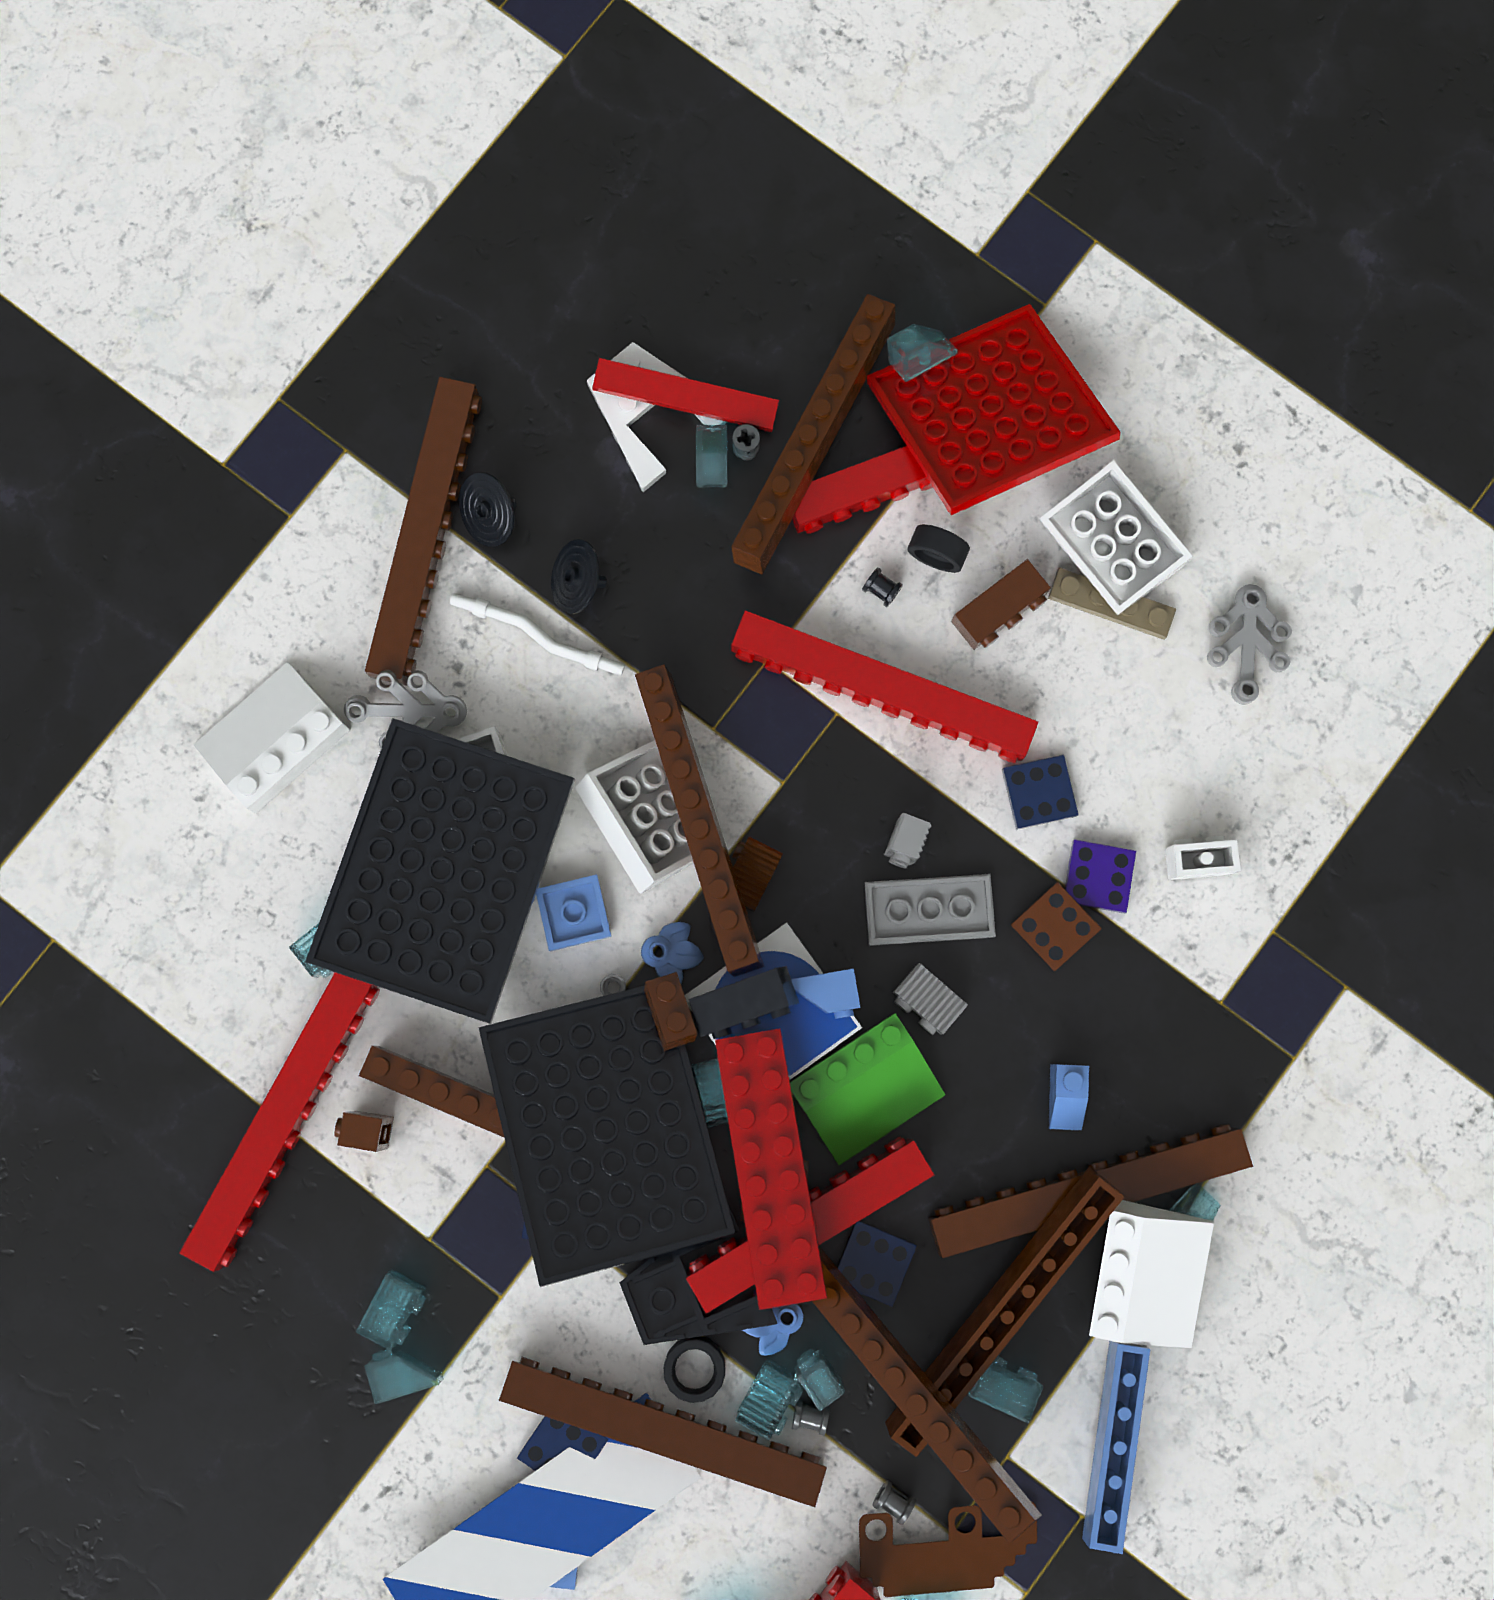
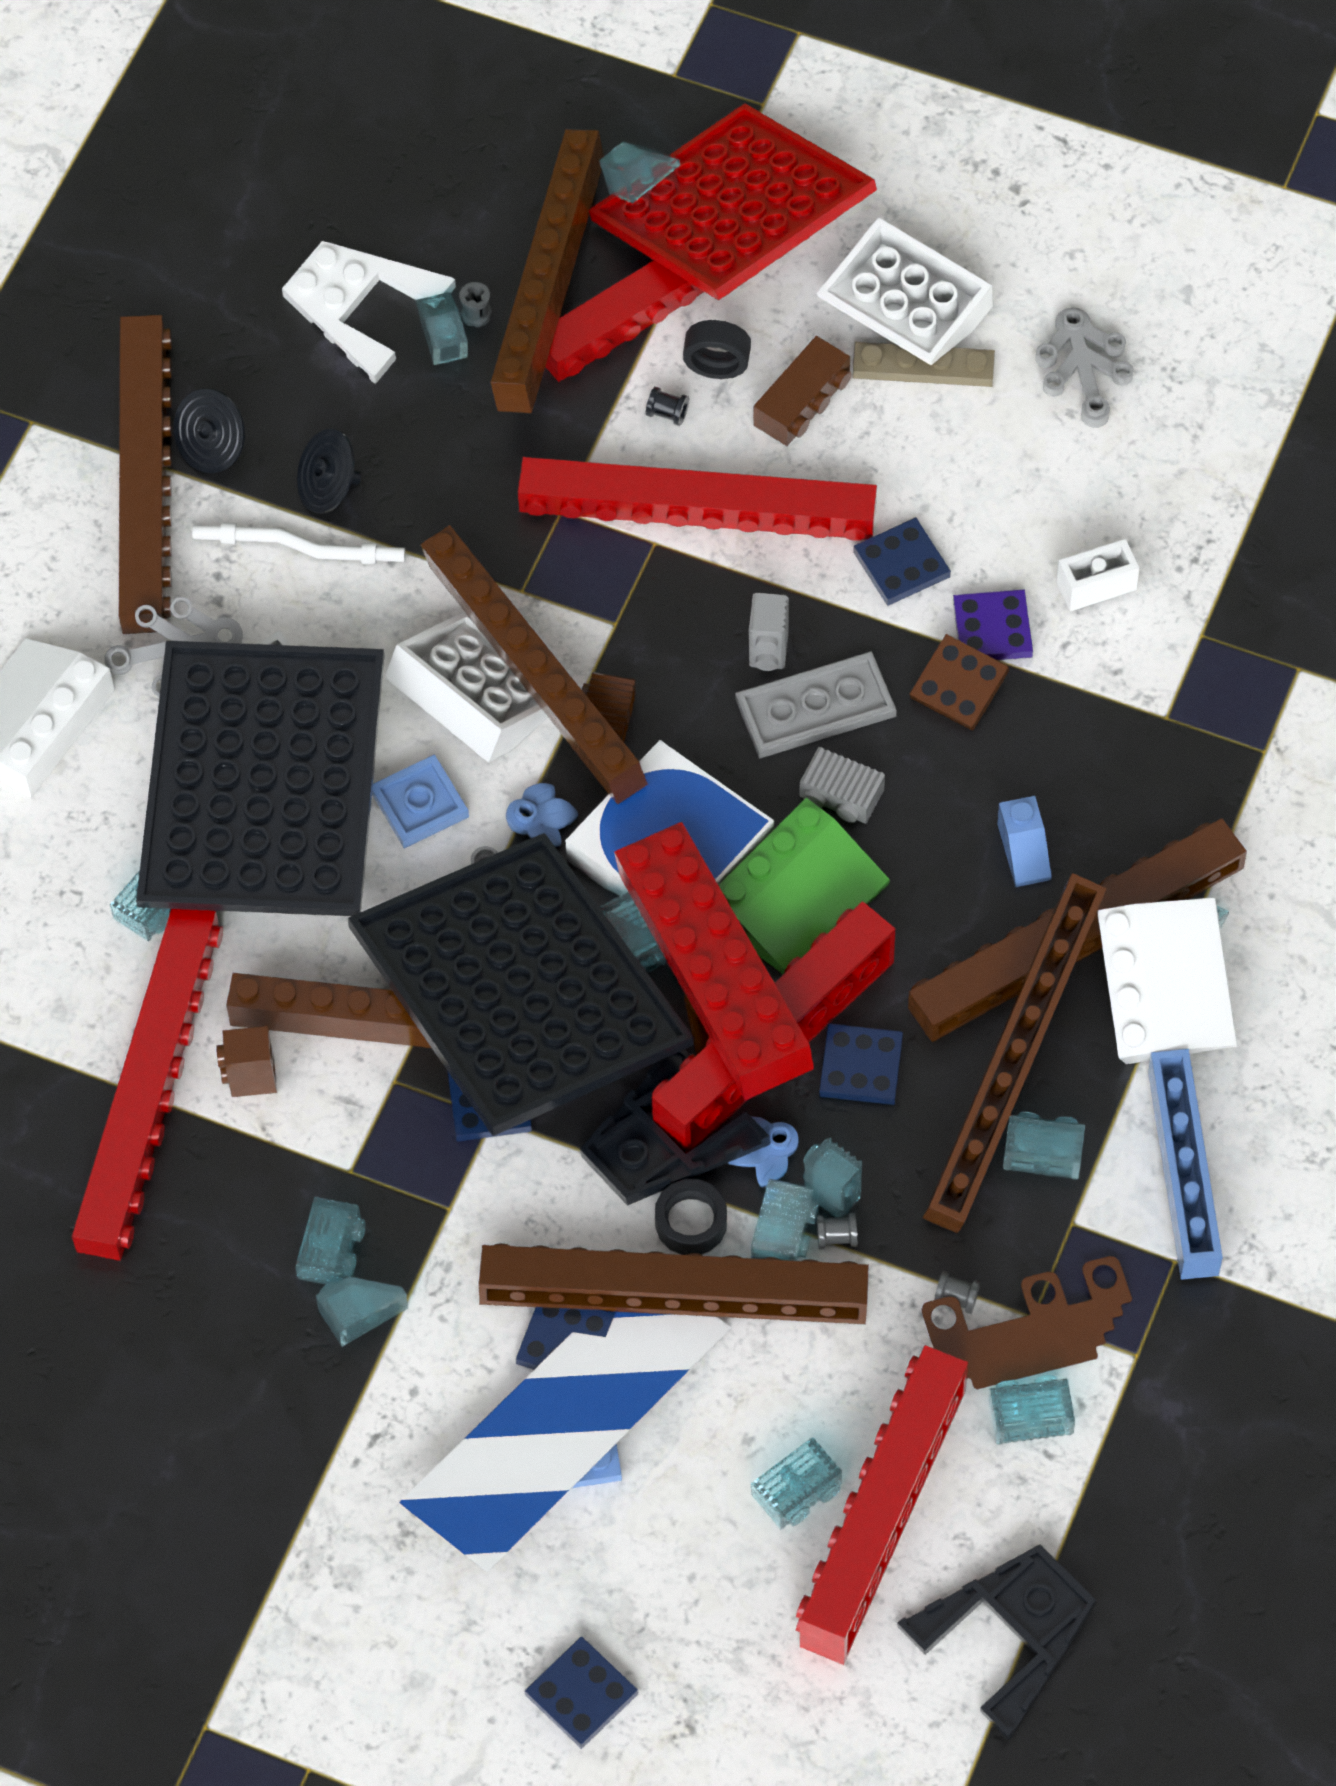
camera: 10 degrees left, 20 degrees down
red tile [592,358,779,432] -> none
reddish brown brick [644,972,697,1051] -> none
black brick [688,966,799,1040] -> none
medium blue slope [791,969,861,1019] -> none
reddish brown brick [812,1248,1042,1544] -> none

